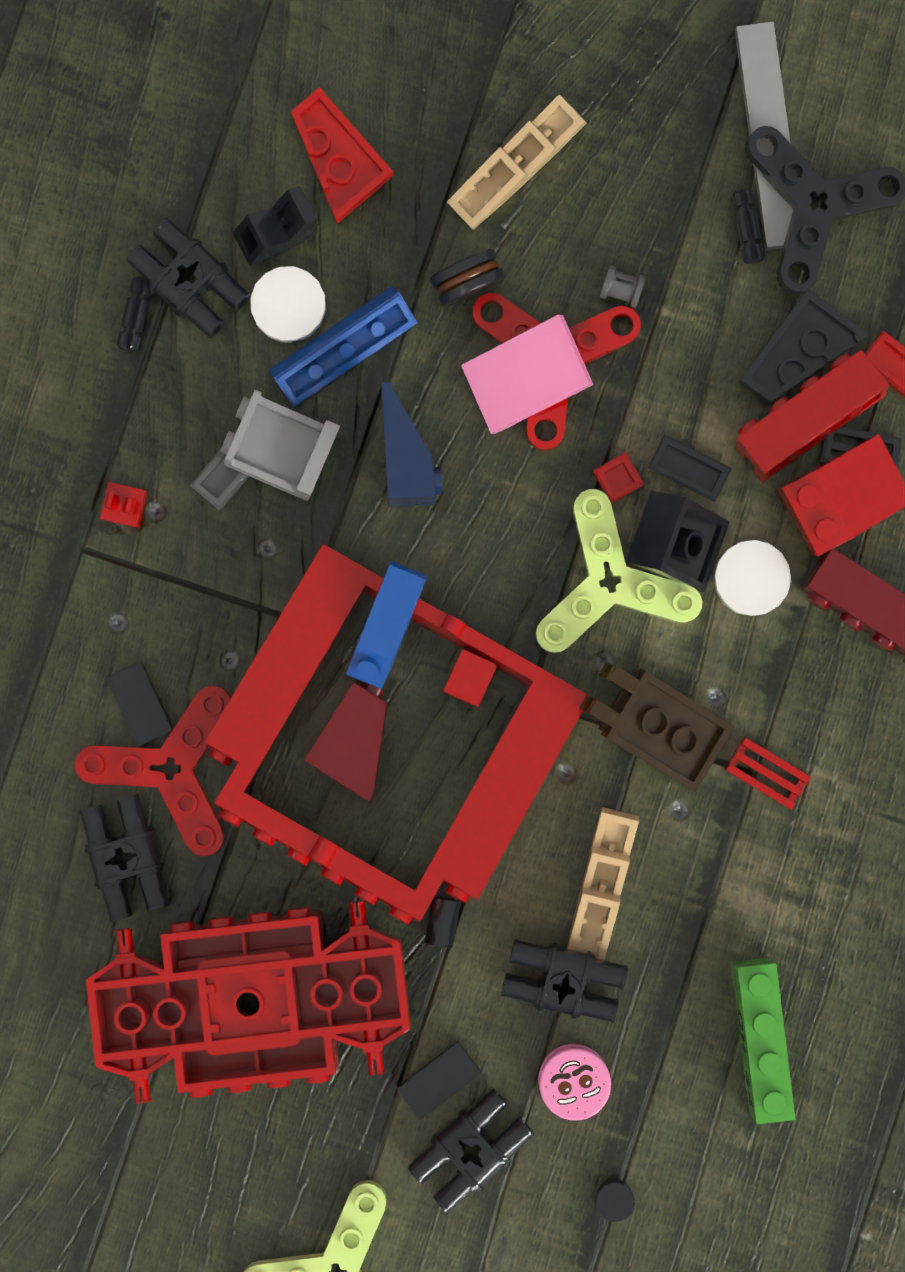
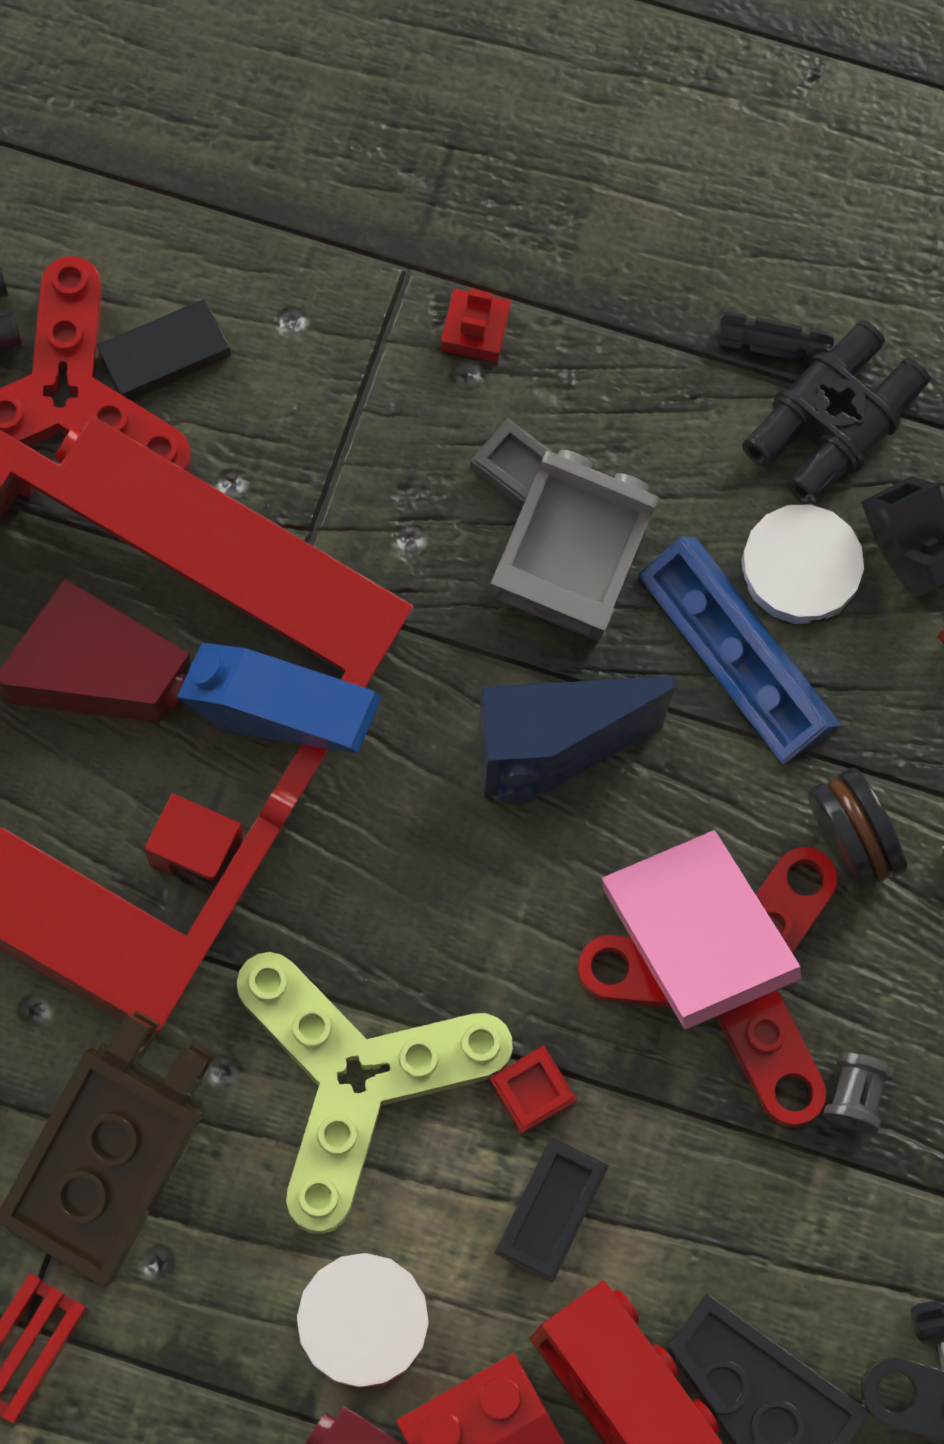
camera: 85 degrees right, 15 degrees down
black slope [626,490,729,593] -> none

